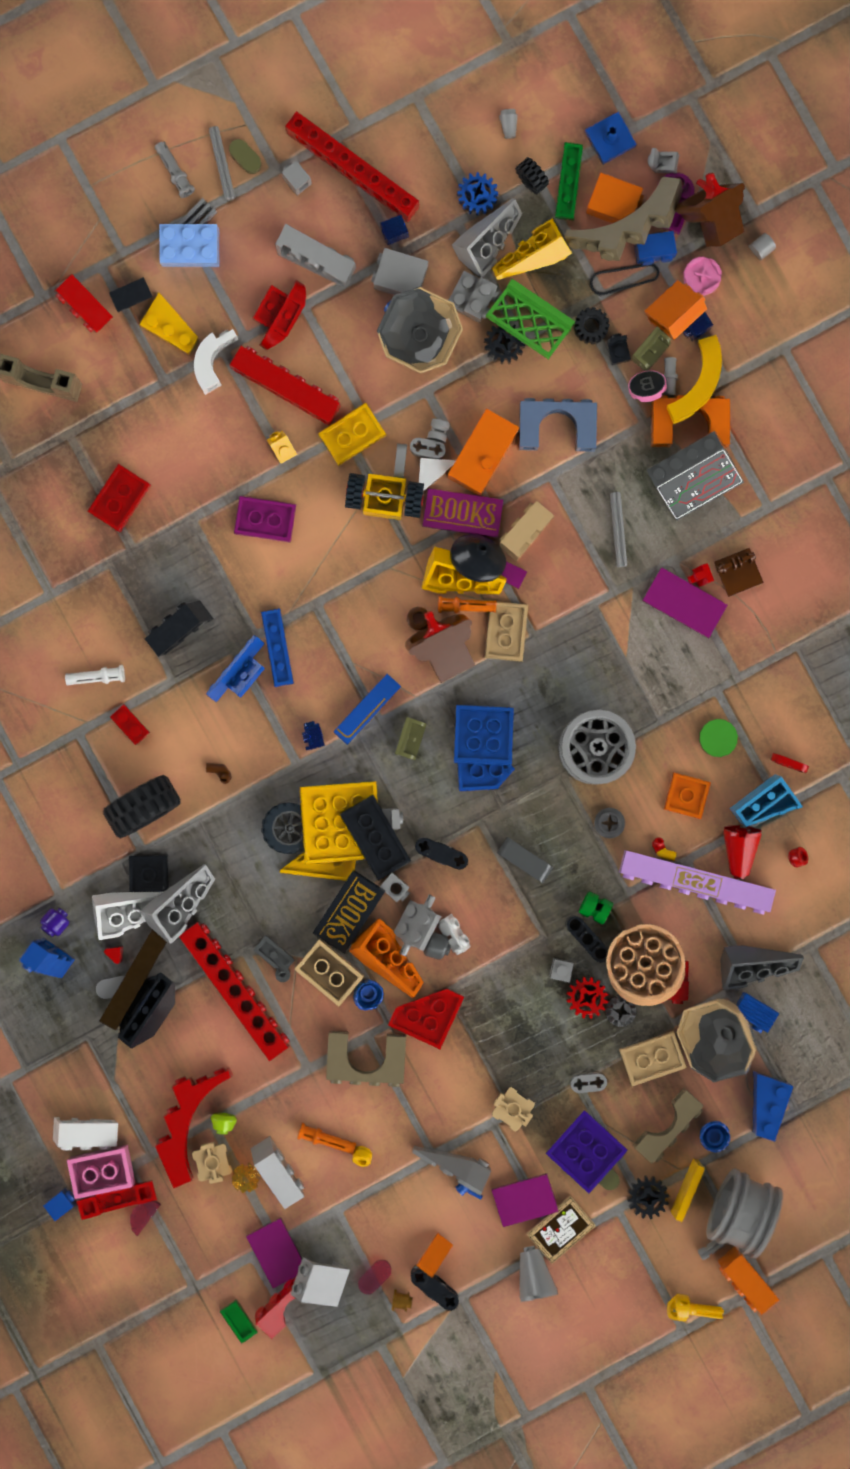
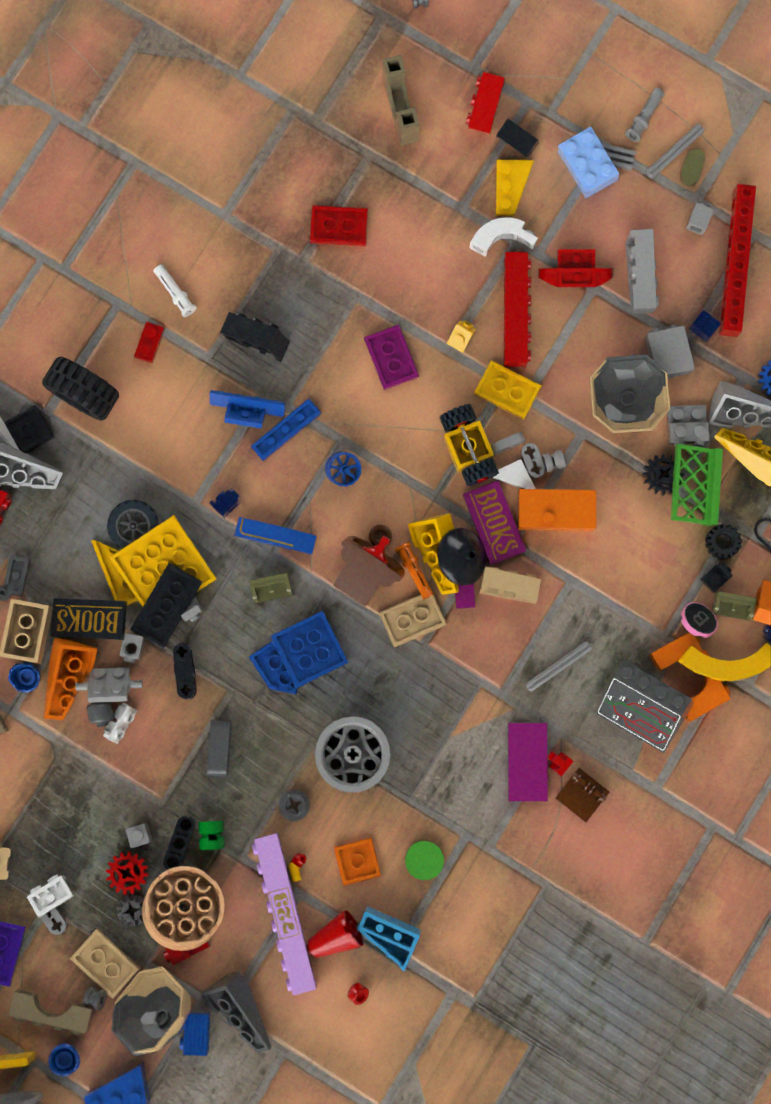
camera: 65 degrees right, 5 degrees down
reddish brown arm [206,763,232,784] -> none
red plate [388,988,464,1050] -> none
sand blue arch [519,398,597,452] -> none
light grey pin [664,357,678,398] -> none
red tile [771,753,809,773] -> none
none -> white bracket [27,875,74,917]
none -> dark grey wheel [83,986,107,1011]
none -> blue wheel [325,451,362,487]

